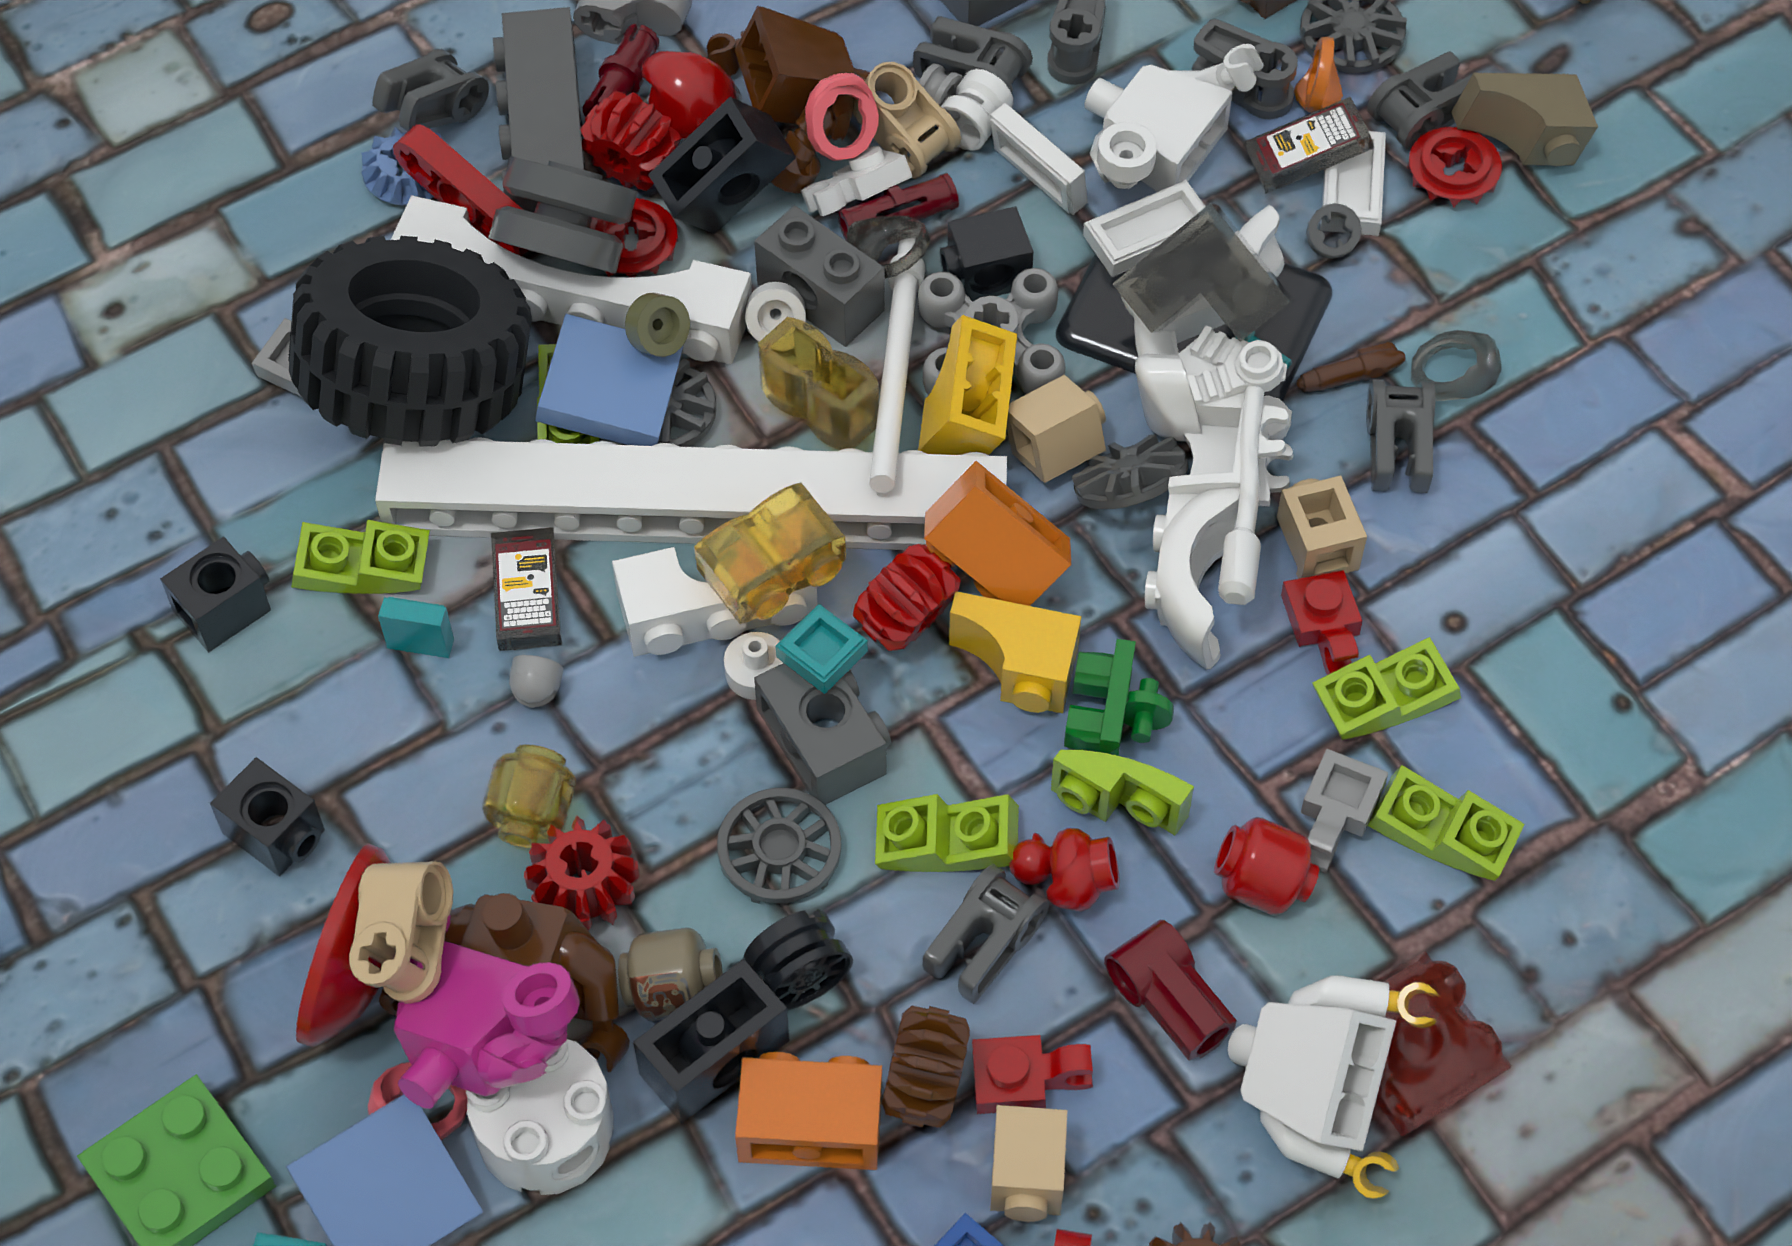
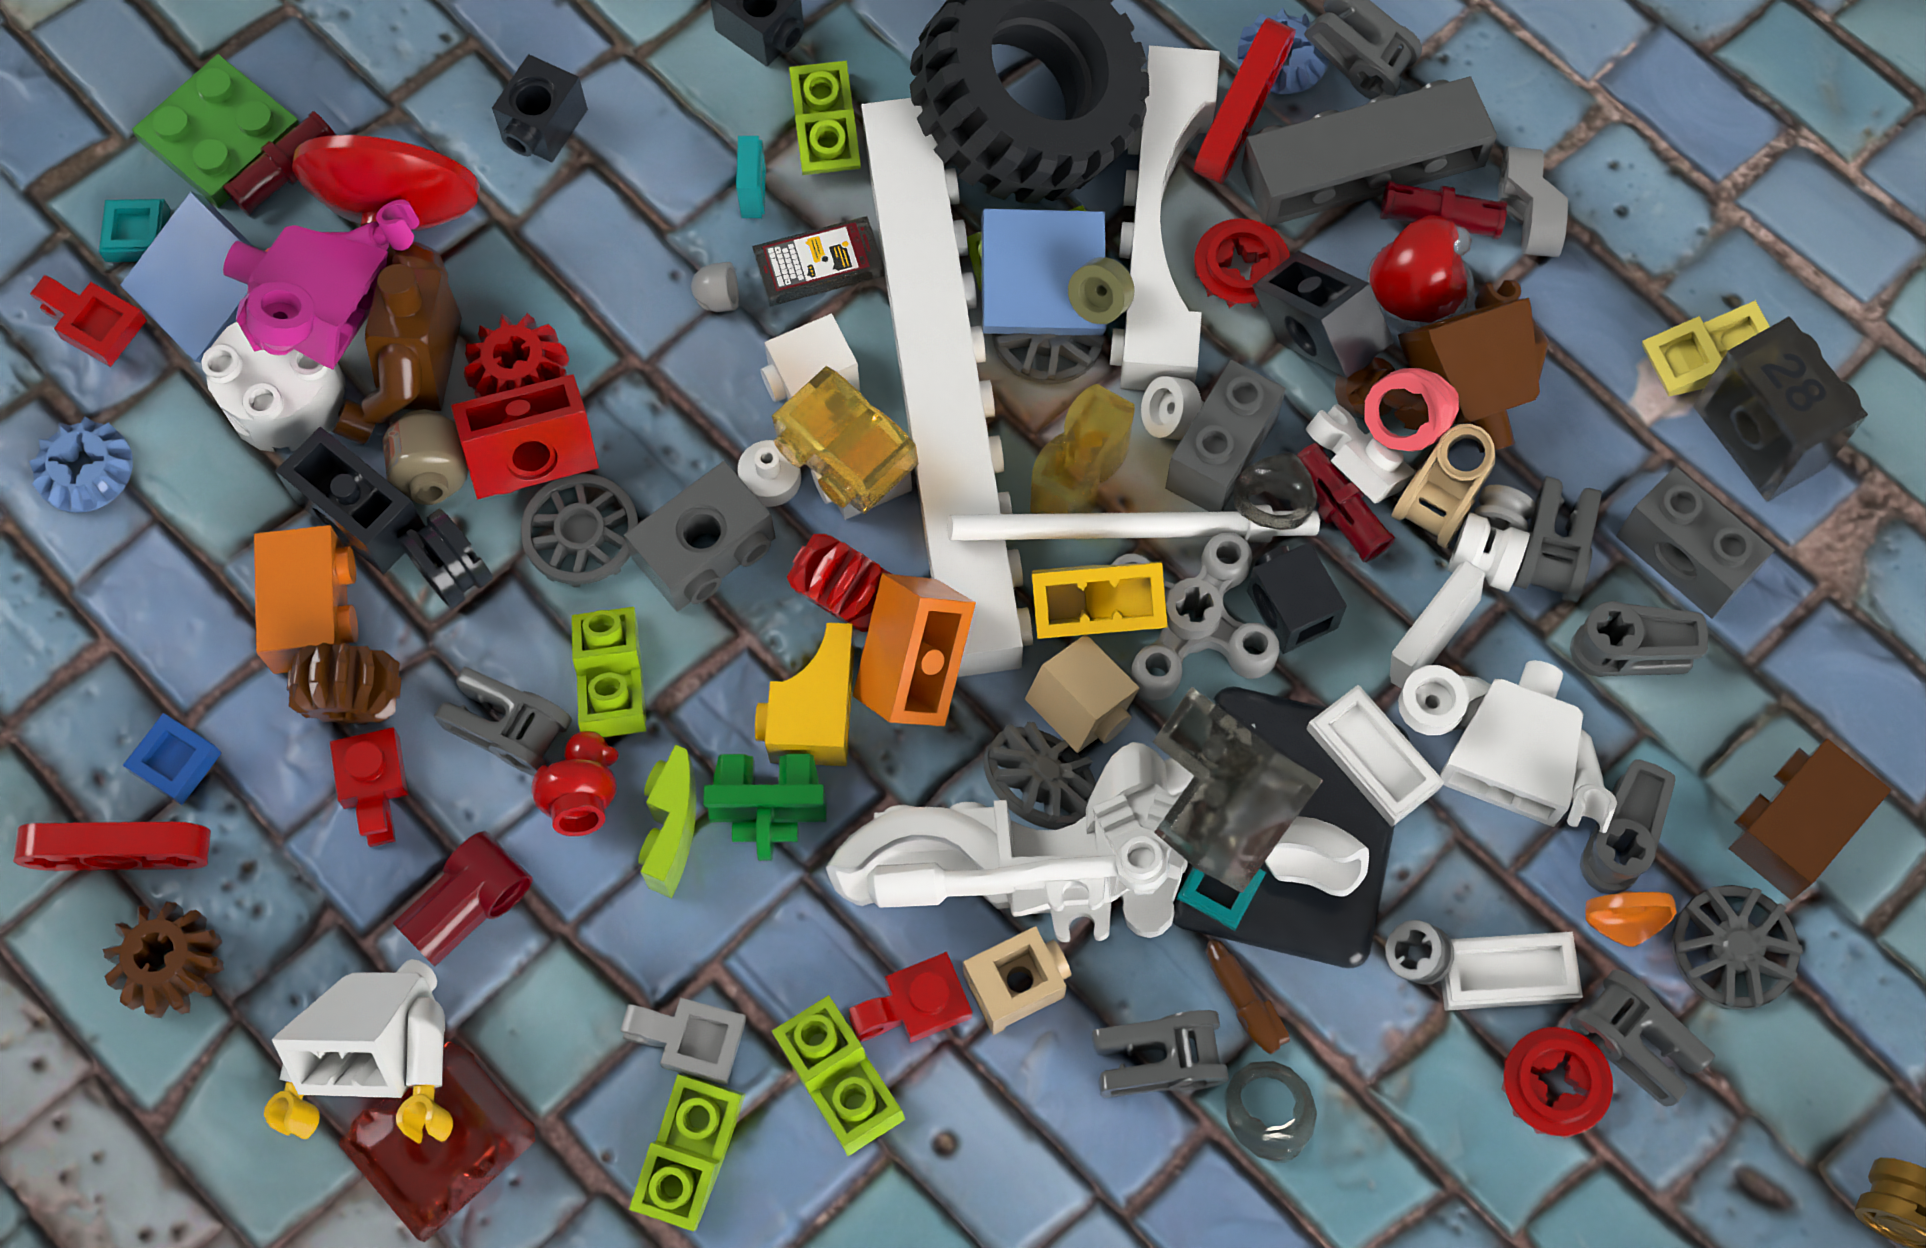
camera: 80 degrees right, 10 degrees up
tan piece [349,861,453,1004] -> none
clear yellow head [482,744,576,848] -> none
dark grey wheel [489,156,638,274] -> none
red gear [580,90,682,191] -> none
teal tile [775,604,868,694] -> none
tan brick [990,1105,1067,1222] -> none
red head [1214,817,1319,915] -> none
tile [1243,96,1374,194] -> none
dark tan arch [1451,73,1598,166] -> none
none -> dark red pin [223,111,336,216]
none -> red brick [451,374,599,500]

